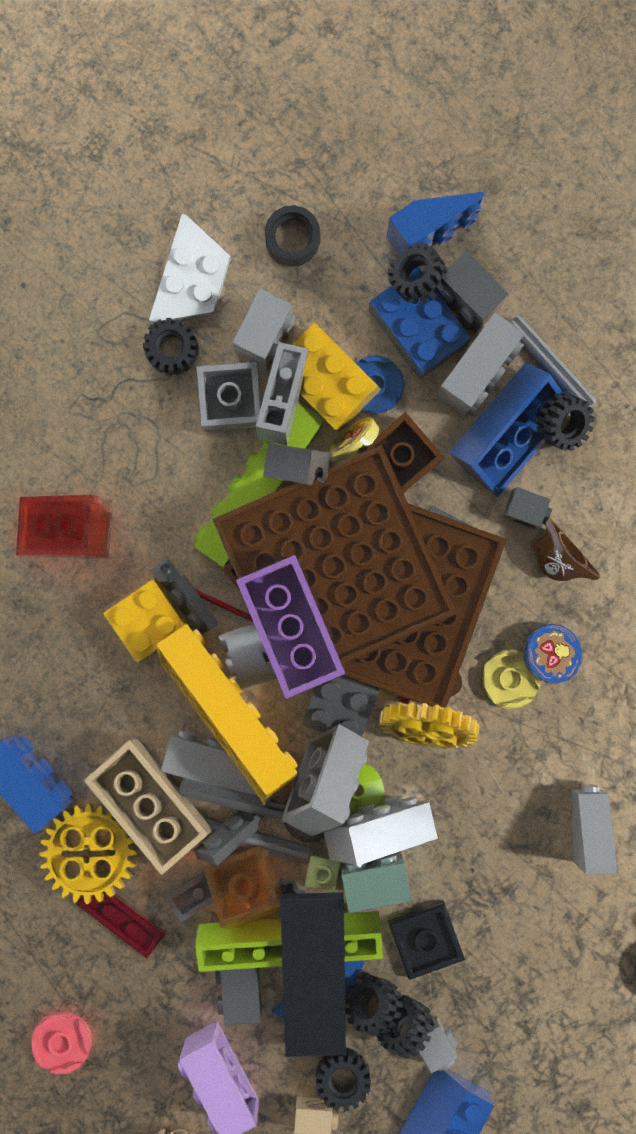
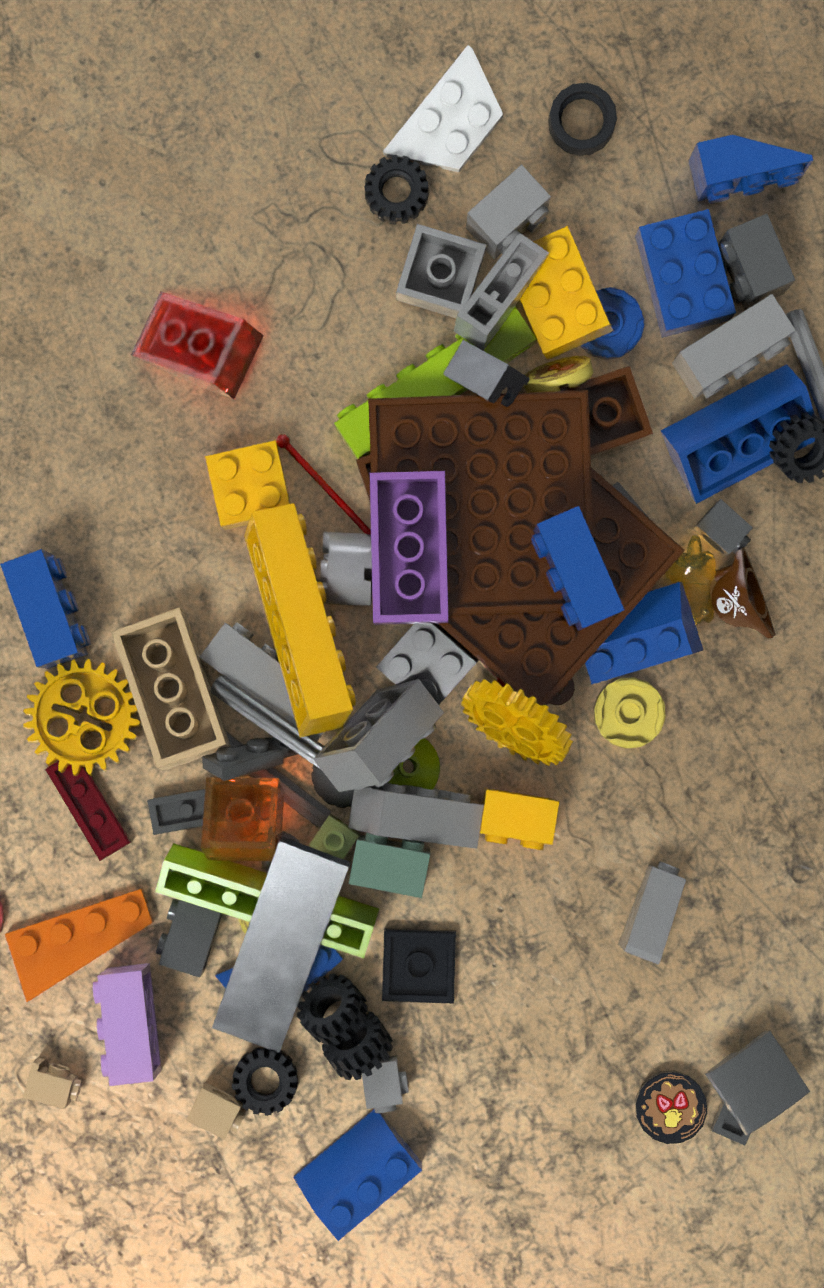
camera: 20 degrees right, 0 degrees up
dark grey hinge [150,558,218,634] -> none
black tyre [387,242,448,304] -> none
tile [523,624,582,684] -> none
none -> orange wing [5,888,154,1002]
none -> yellow brick [480,788,559,850]
none -> blue brick [531,506,624,631]
none -> blue slope [585,581,703,685]
none -> clear yellow animal [665,535,716,625]

